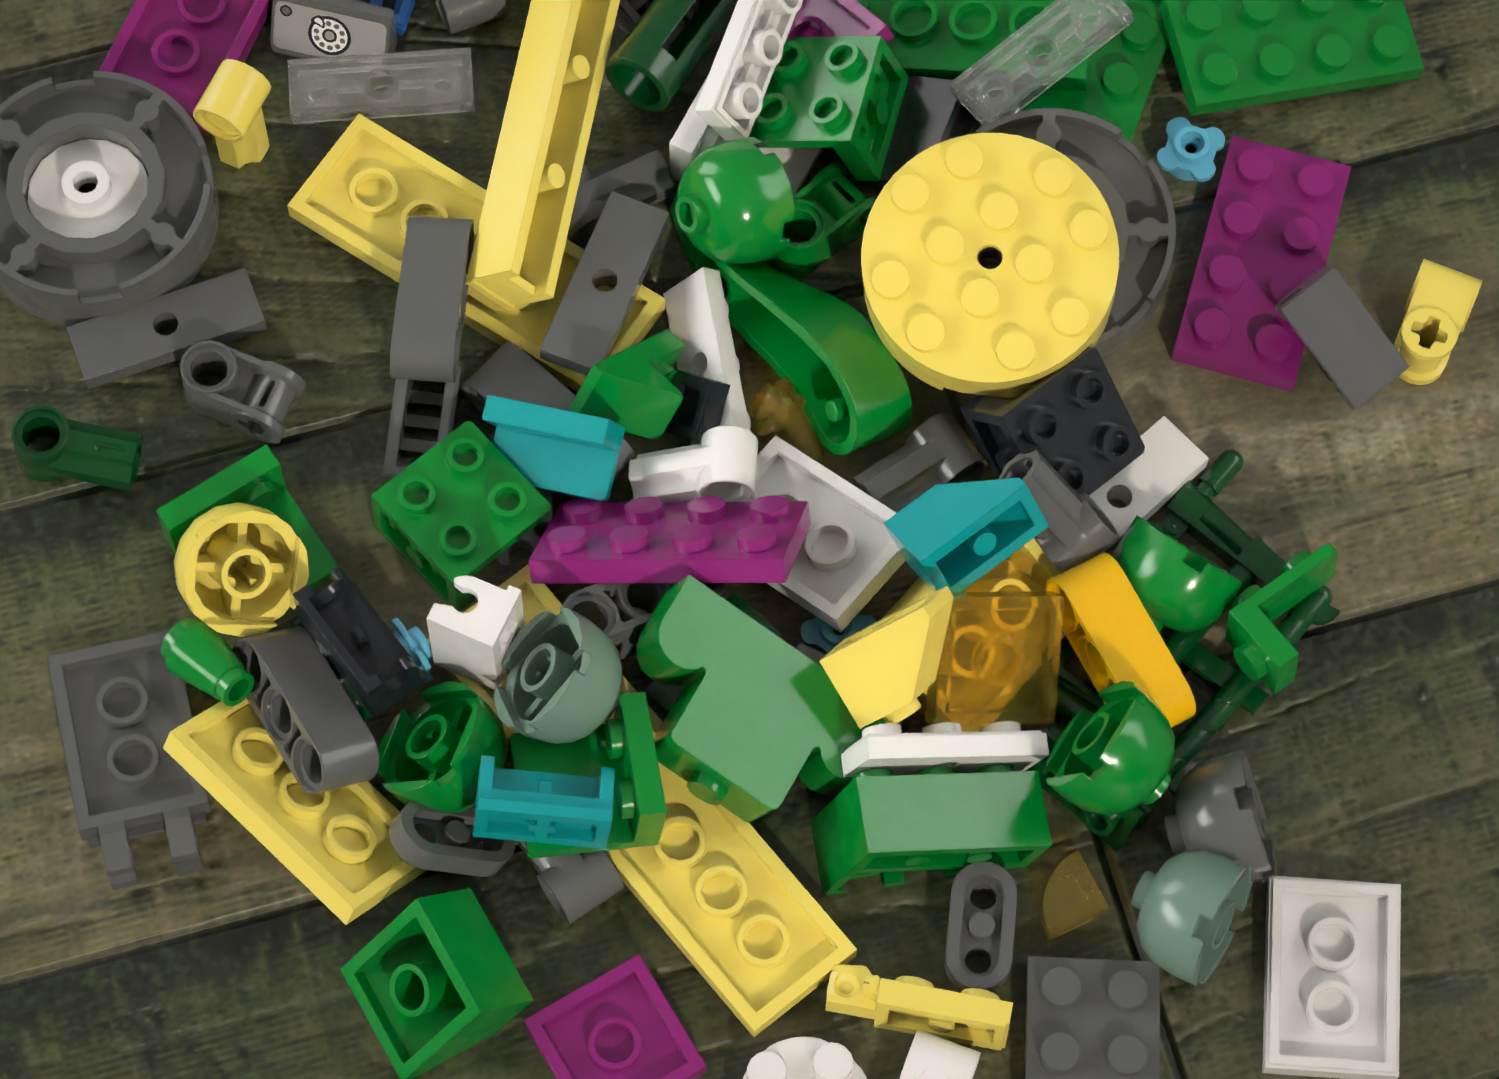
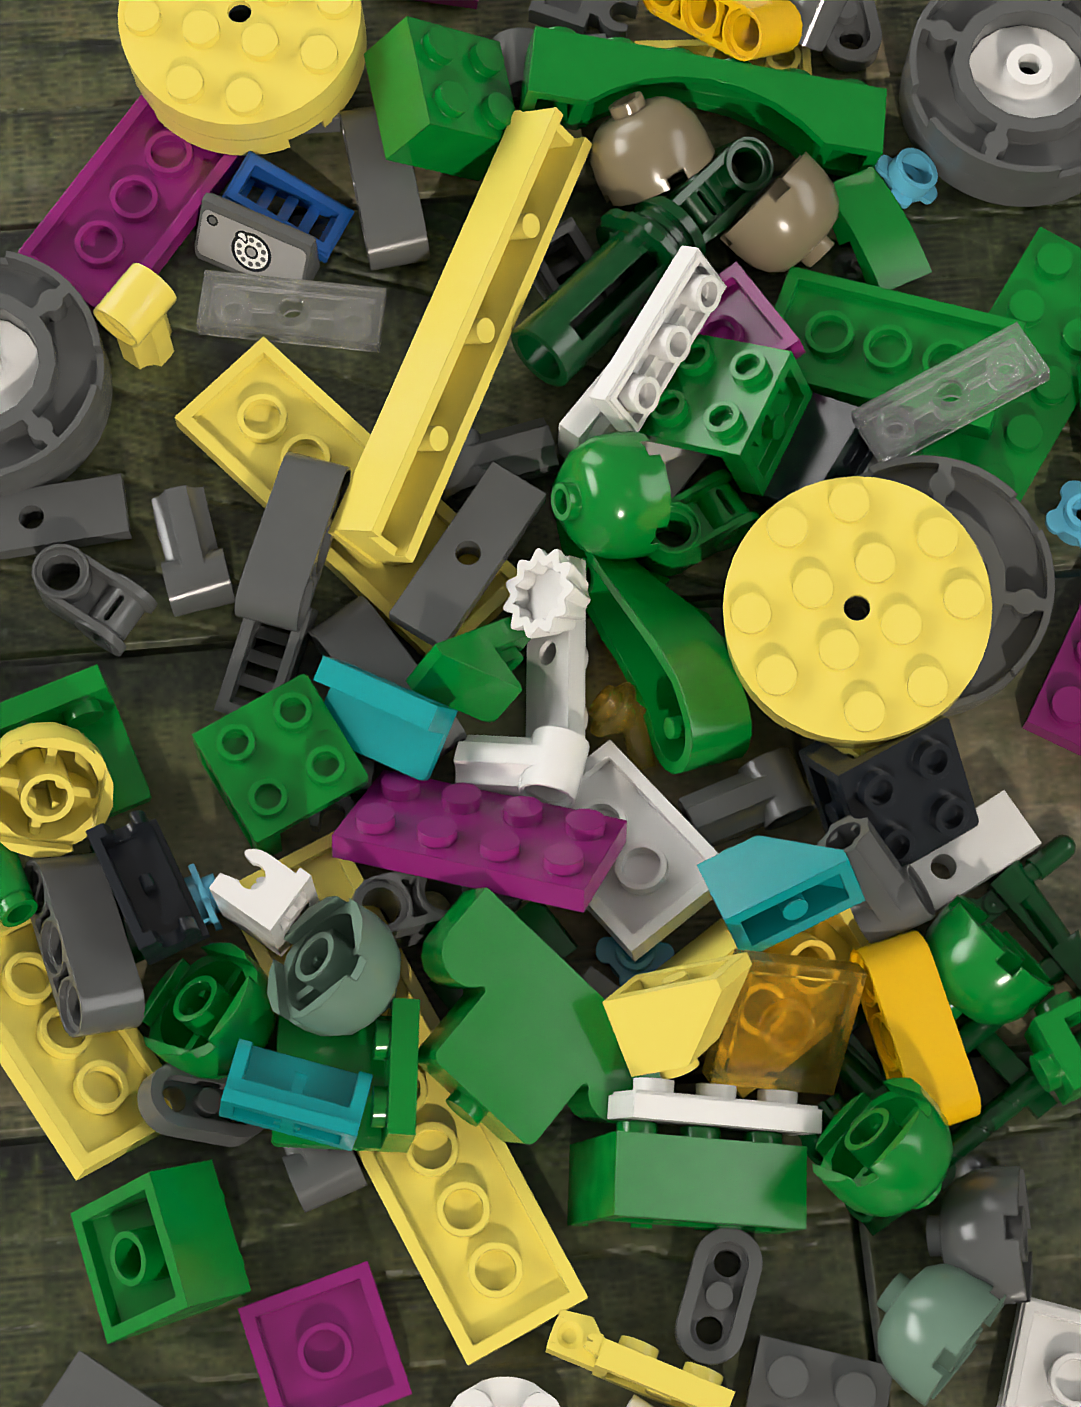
camera: 10 degrees right, 5 degrees up
black tile [664,369,730,444] -> none
clear yellow tile [1042,850,1109,941] -> none
none -> dark grey piece [151,485,236,617]
none -> white piece [503,548,591,639]

